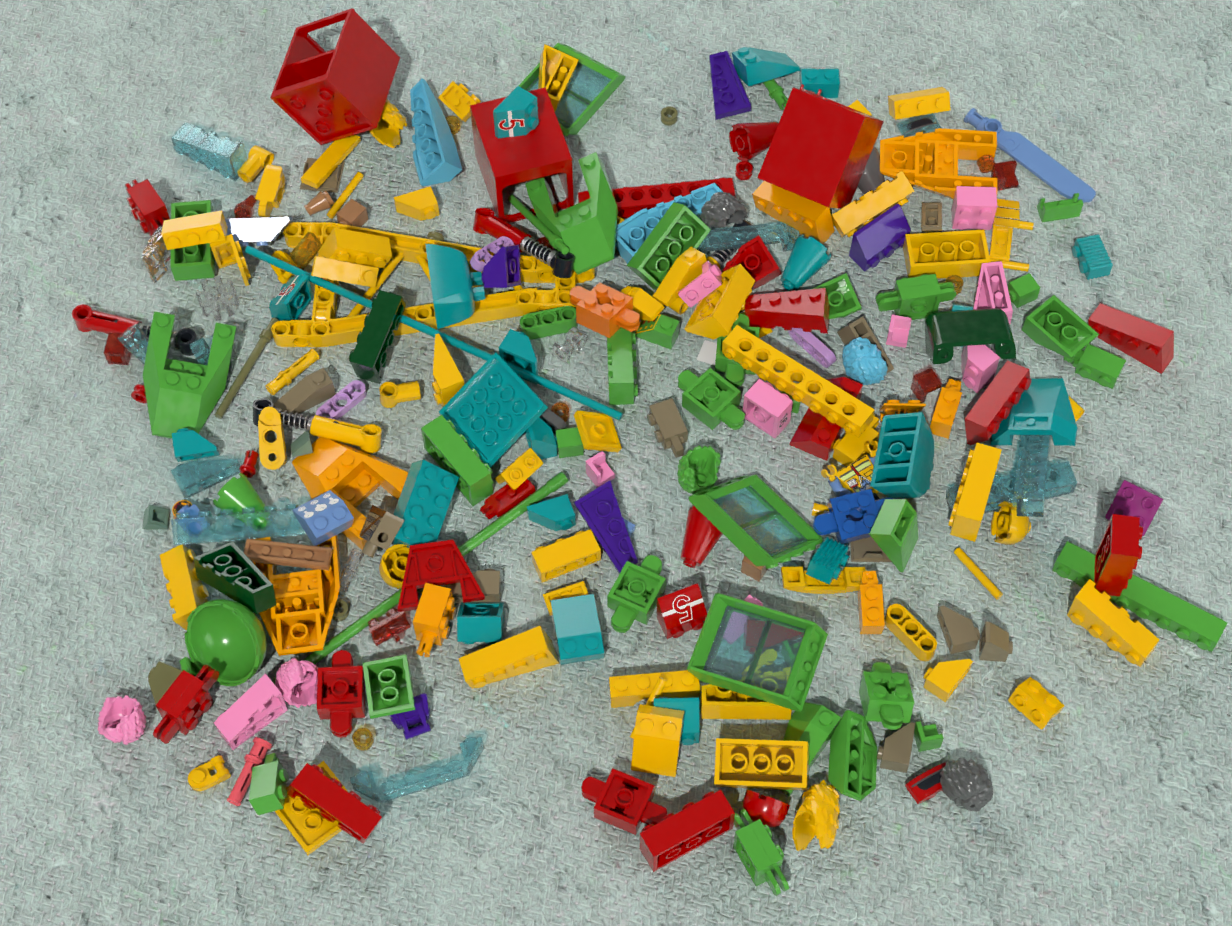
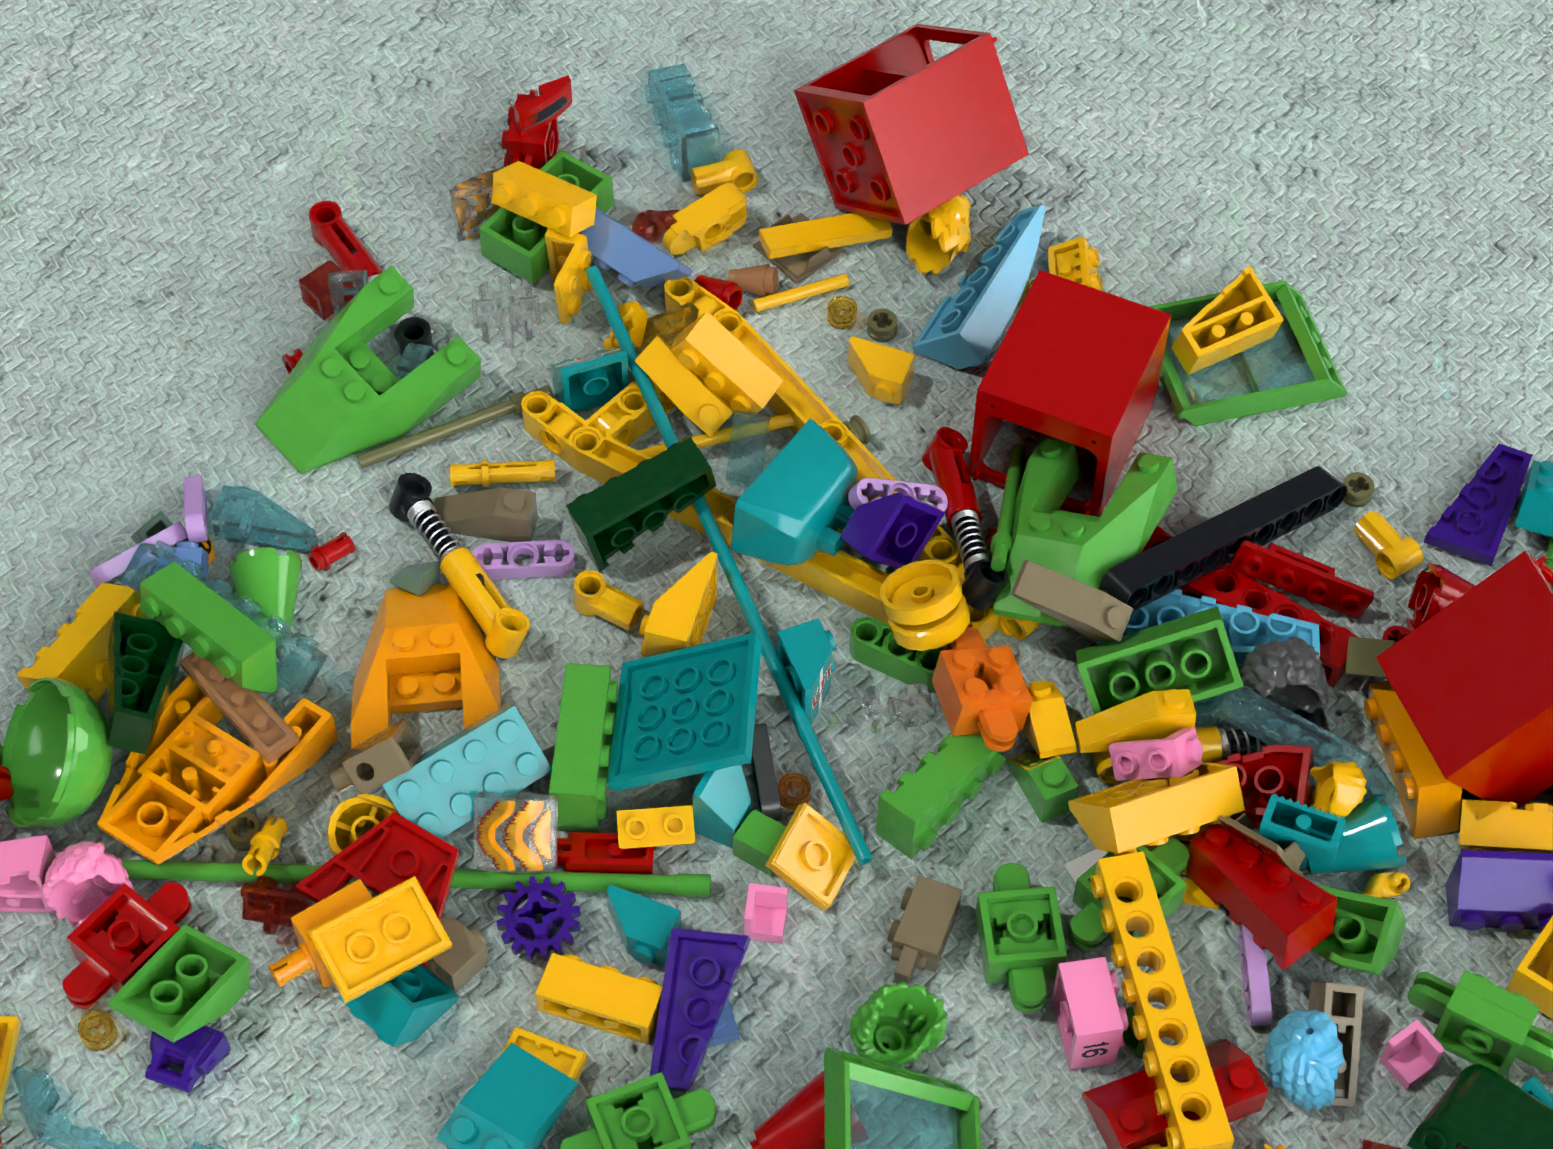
camera: 40 degrees right, 5 degrees down
teal slope [172,428,220,462] -> none
yellow piece [258,407,287,470] -> none
medium blue slope [292,490,354,546] -> none
medium nougat brick [336,199,368,227] -> none
clear pin [340,548,365,592] -> none
yellow wedge [458,626,559,689] -> none
teal slope [493,86,539,138] -> none
none -> lavender beam [88,521,188,587]
none -> bright green wedge [140,561,277,694]
none -> lavender beam [184,475,208,543]
none -> yellow pin [242,816,288,876]
none -> yellow tile [308,876,453,1004]
none -> slope [474,792,558,873]
none -> dark purple gear [496,876,581,961]
none -> red slope [514,75,573,136]
none -> red cone [694,275,743,311]
none -> clear light blue tile [726,410,770,484]
none -> clear yellow bush [827,296,857,330]
none -> olive bush [867,309,898,342]
none -> yellow wheel [879,559,970,651]
none -> dark tan slope [1011,560,1134,642]
none -> black beam [1099,466,1348,612]
none -> dark tan piece [1218,813,1305,877]
none -> red bracket [1229,541,1374,619]
none -> teal brick [1259,793,1346,867]
none -> yellow hair [1308,760,1367,818]
none -> olive slope [1345,637,1396,679]
none -> yellow piece [1353,510,1424,580]
none -> yellow arm [1362,871,1411,899]

